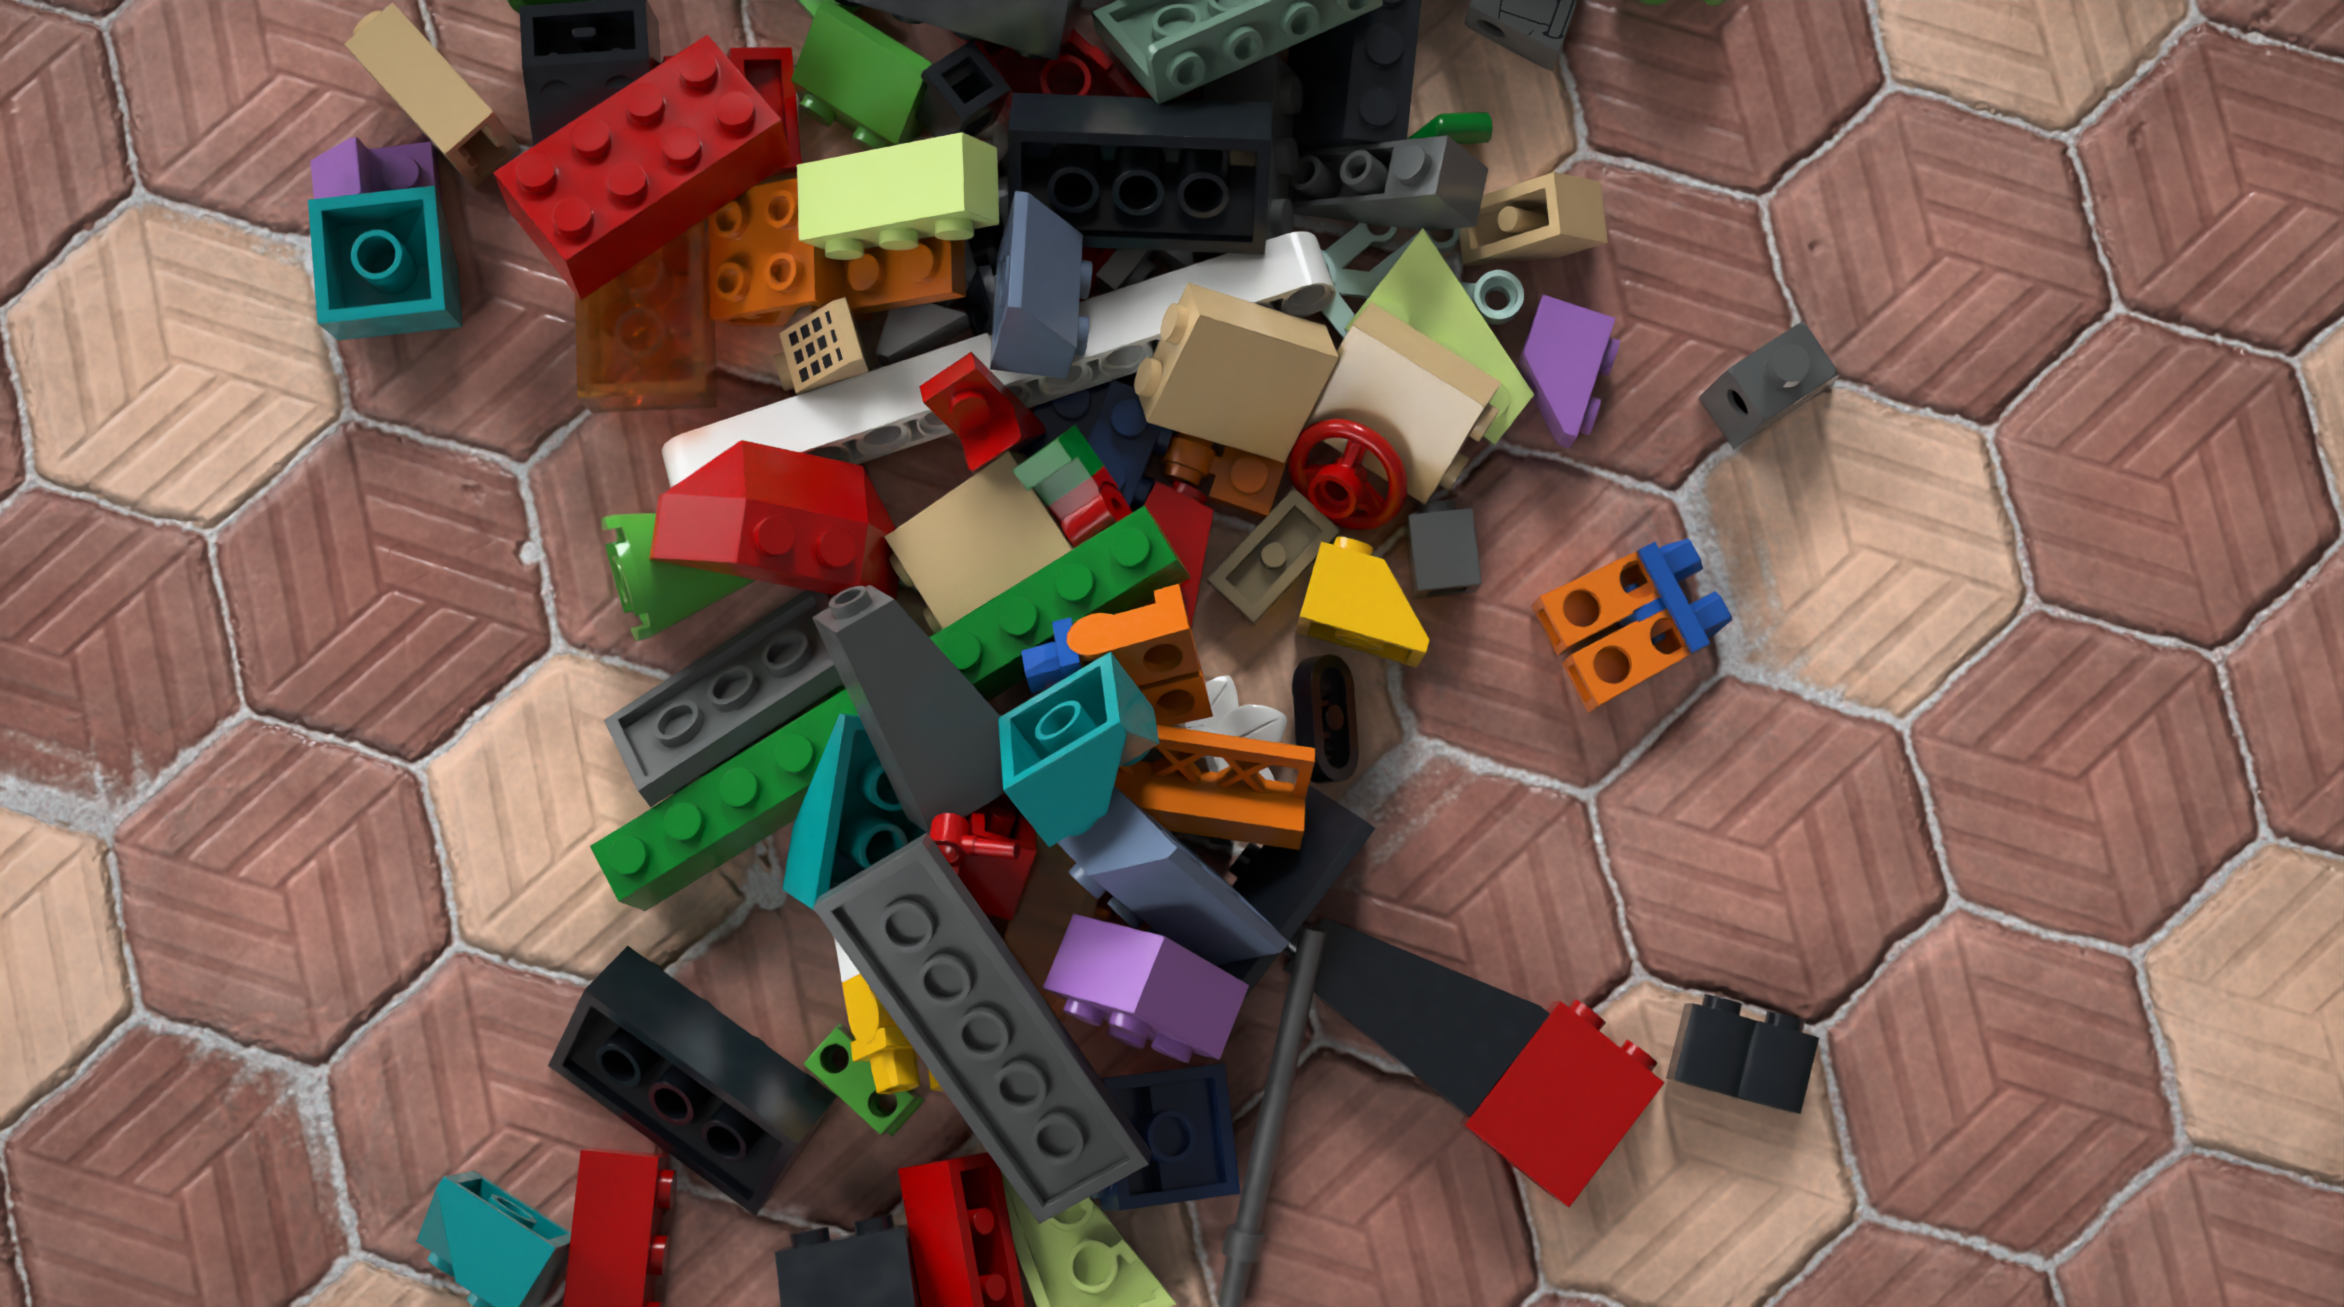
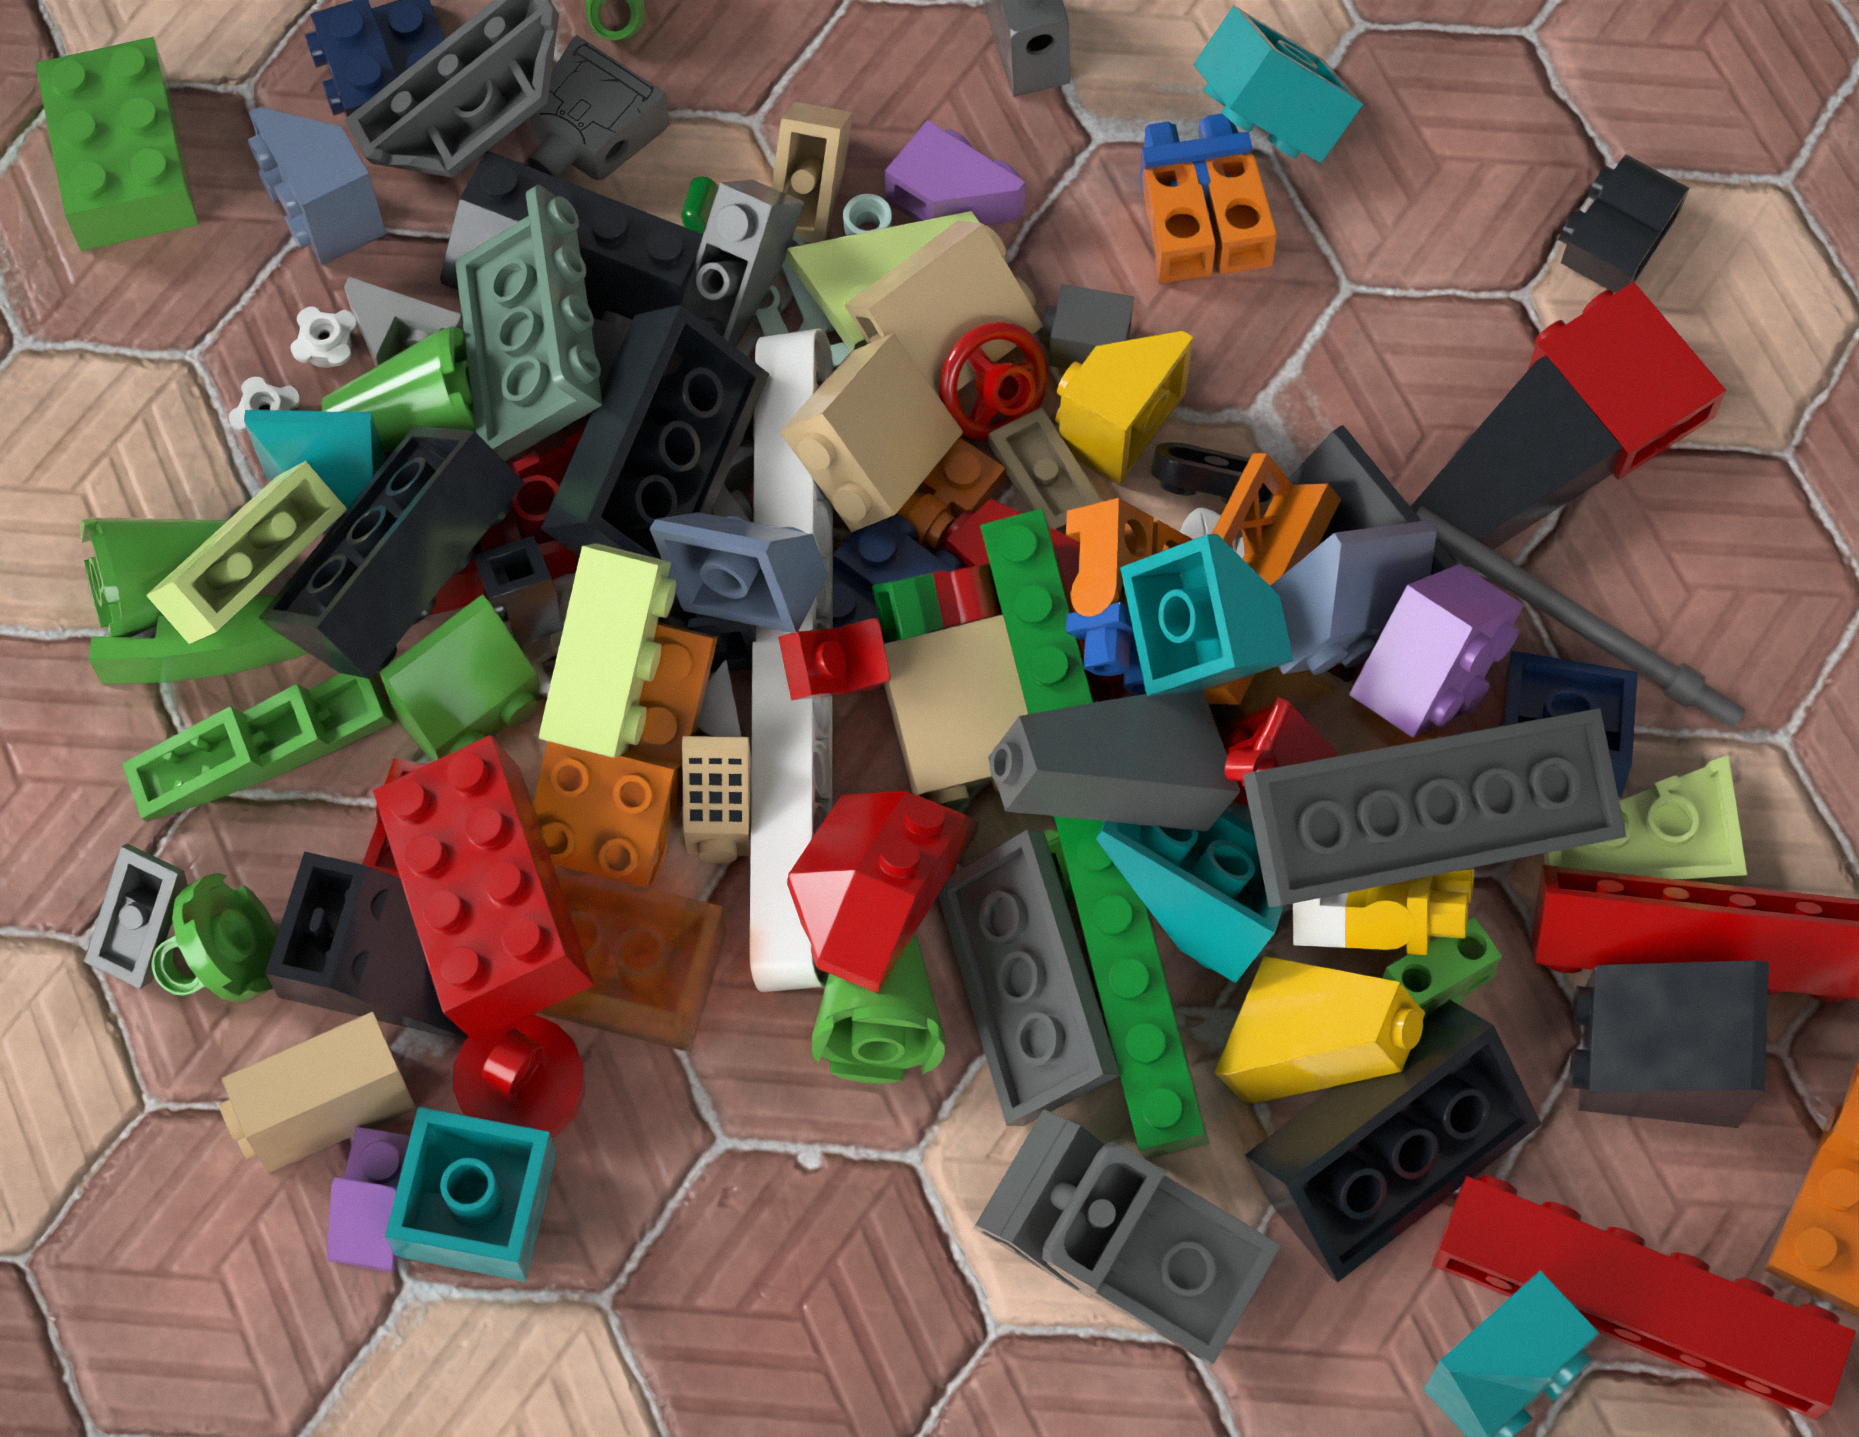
camera: 75 degrees left, 15 degrees down
none -> red tile [452,1014,585,1138]
none -> dark grey piece [973,1109,1282,1365]
none -> teal slope [1193,5,1363,163]
none -> yellow slope [1214,956,1425,1104]

